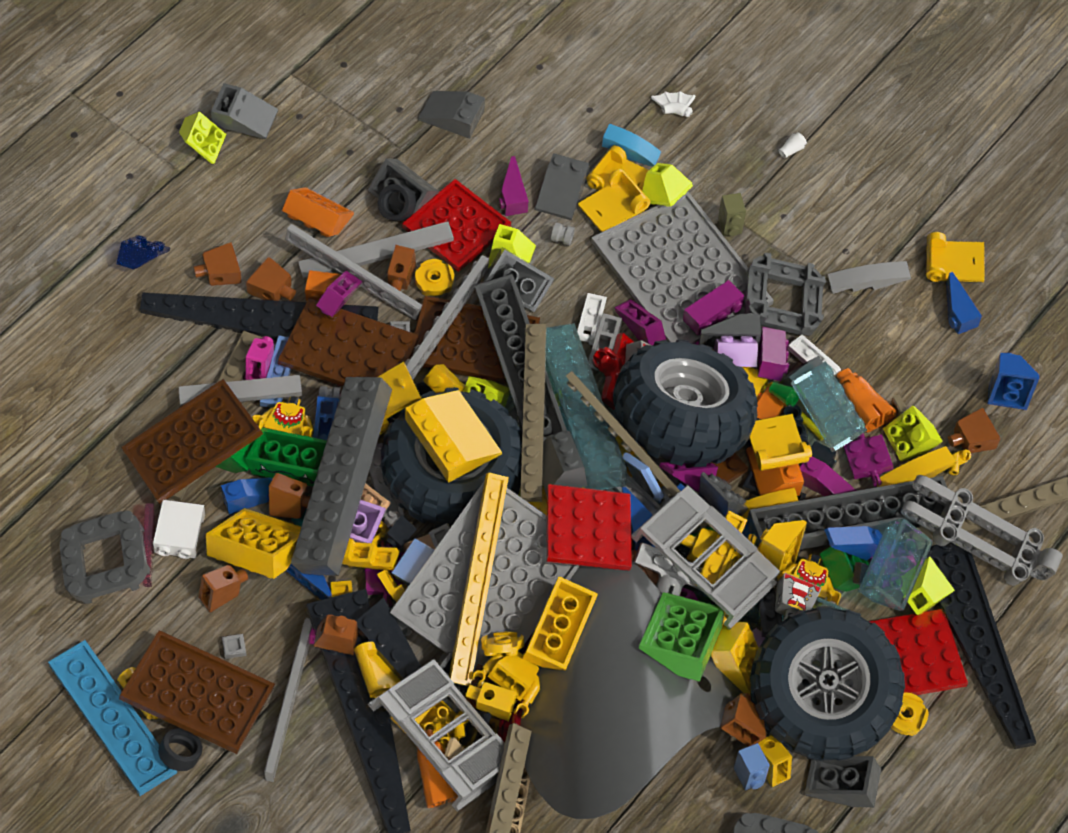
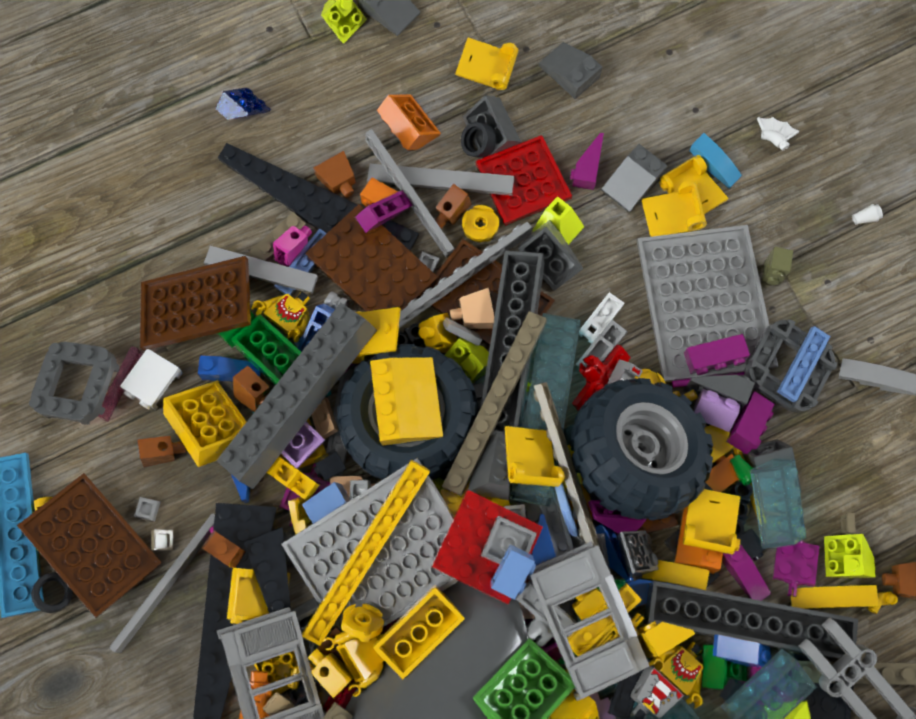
camera: 30 degrees right, 15 degrees up
dark orange torso [193,242,242,286] -> none
yellow plate [331,580,353,597] -> none
light grey wheel [551,222,575,246] -> none
magenta slope [615,299,666,345] -> none
neon yellow slope [642,163,693,207] -> none
white plate [787,335,841,377] -> none
orange piece [836,368,897,433] -> none
none -> tile [151,530,173,551]
none -> light grey tile [443,318,482,345]
none -> light nougat torso [450,288,494,329]
none -> yellow door [455,38,519,90]
none -> light grey tile [481,516,537,564]
none -> medium blue brick [491,544,536,600]
none -> yellow door [505,426,565,487]
none -> medium blue plate [777,326,831,402]

